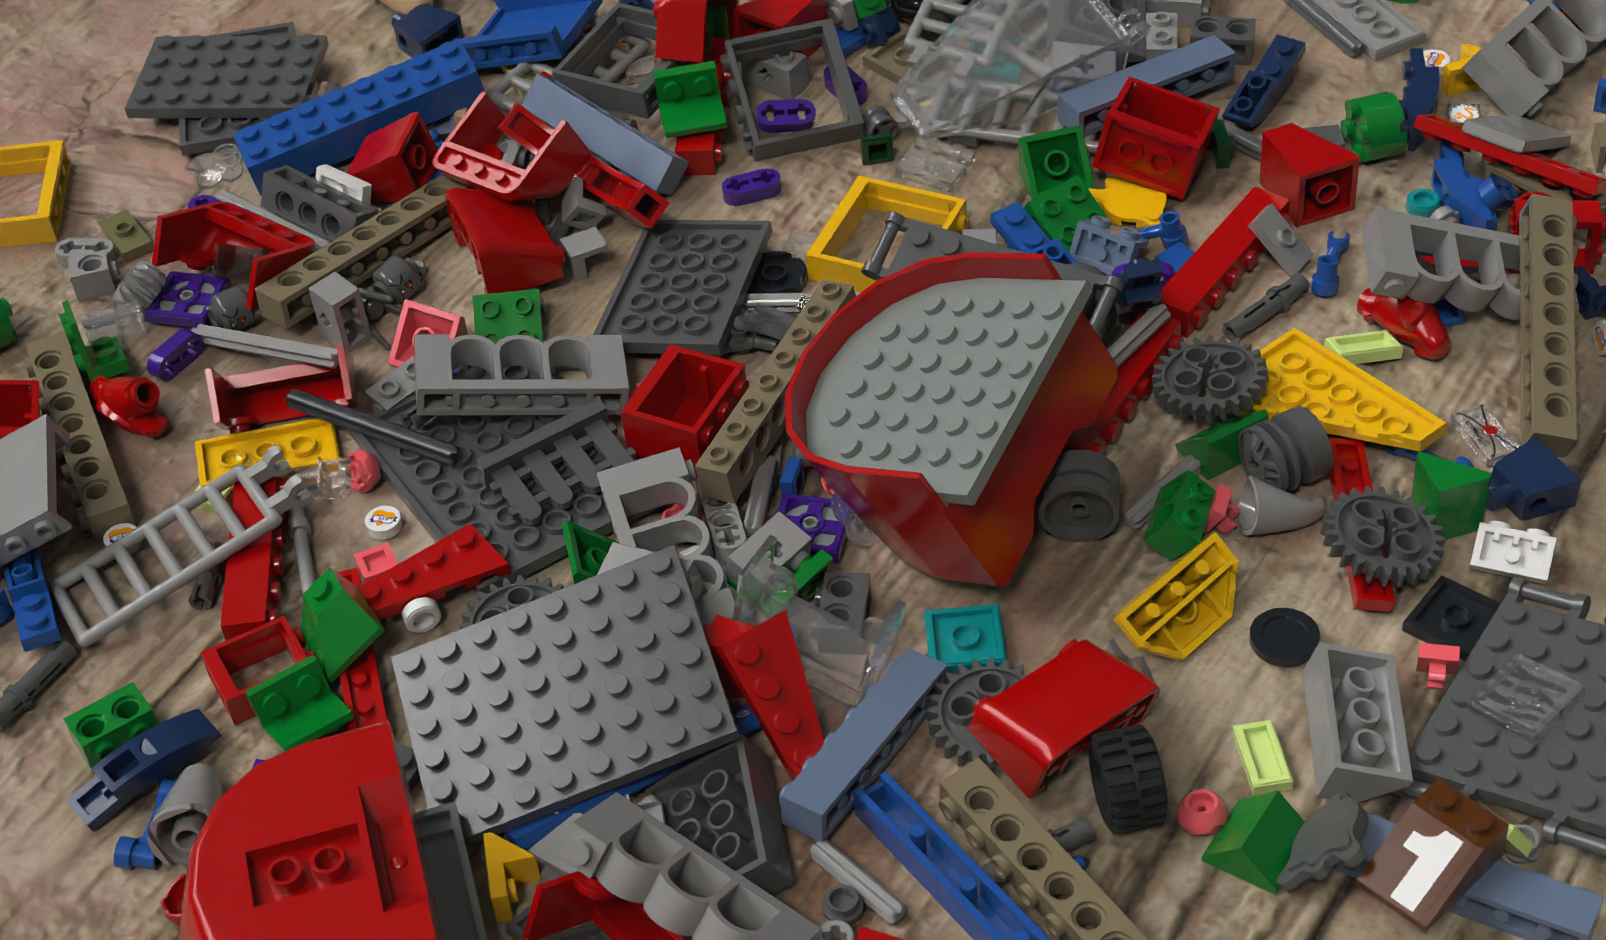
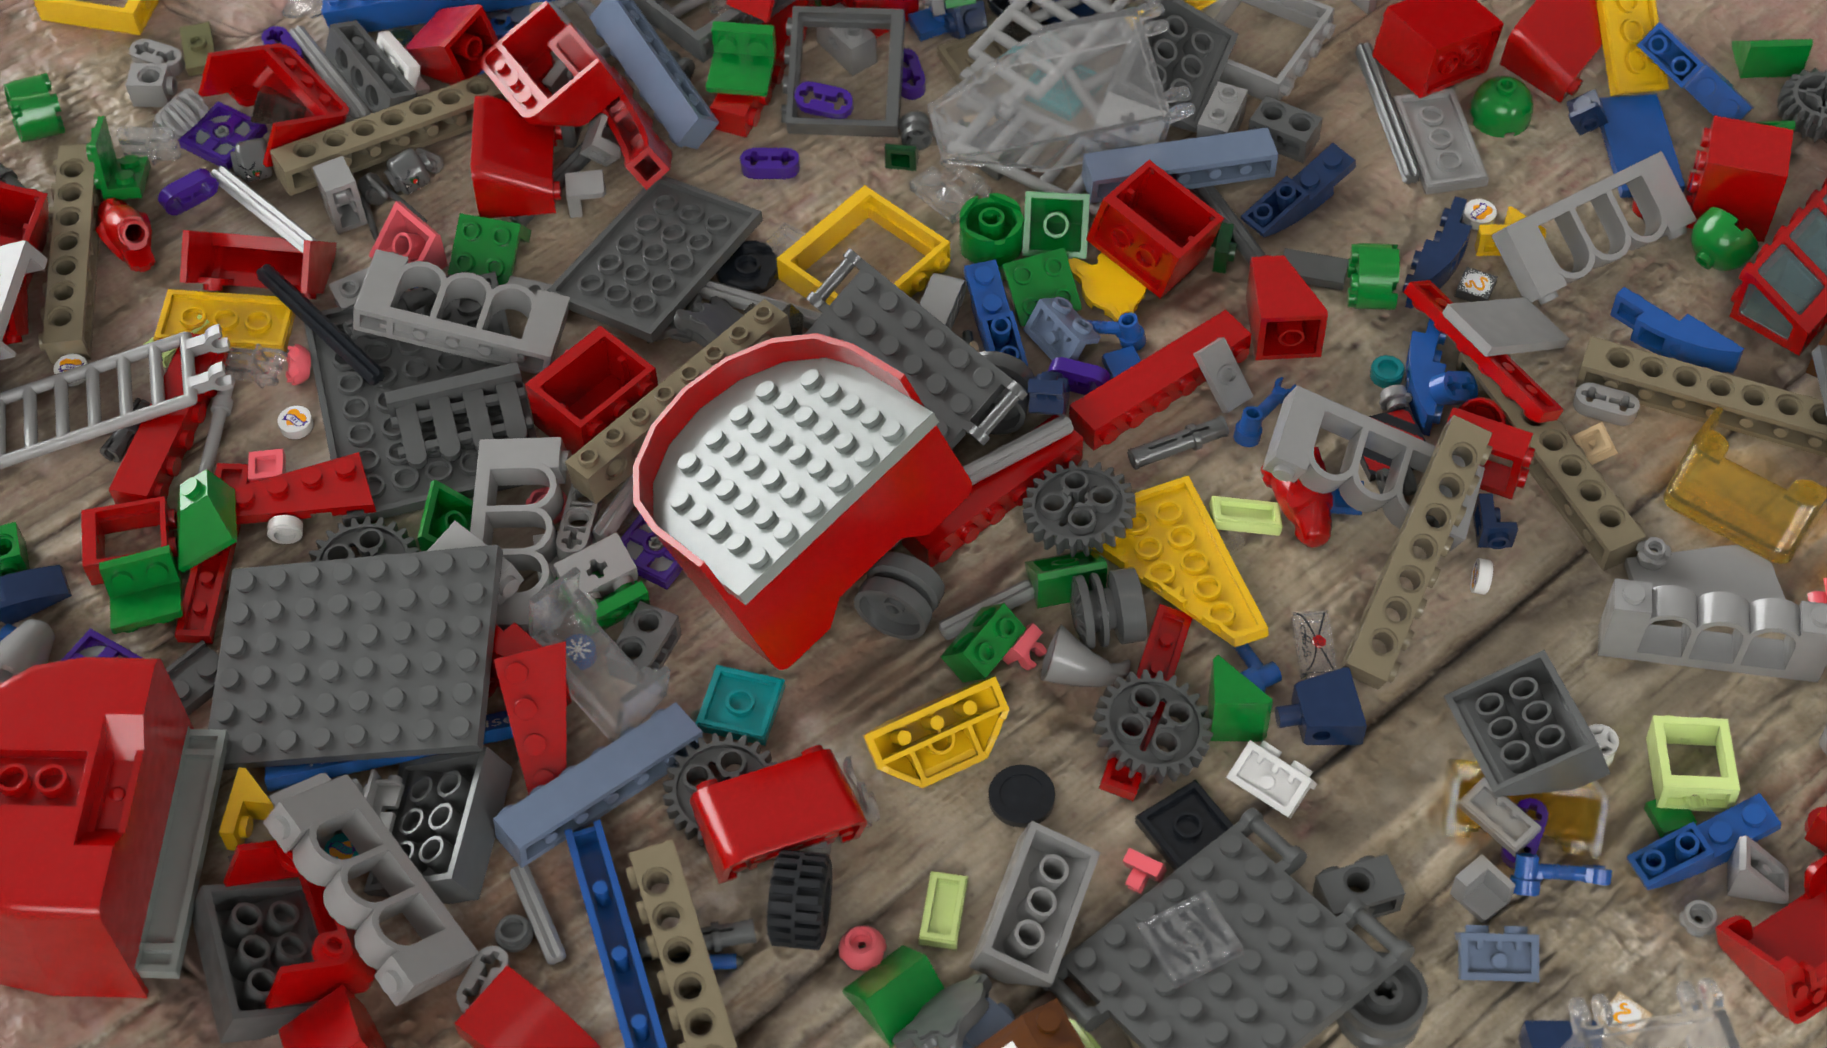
camera: 15 degrees right, 10 degrees up
none -> green brick [959,193,1024,268]

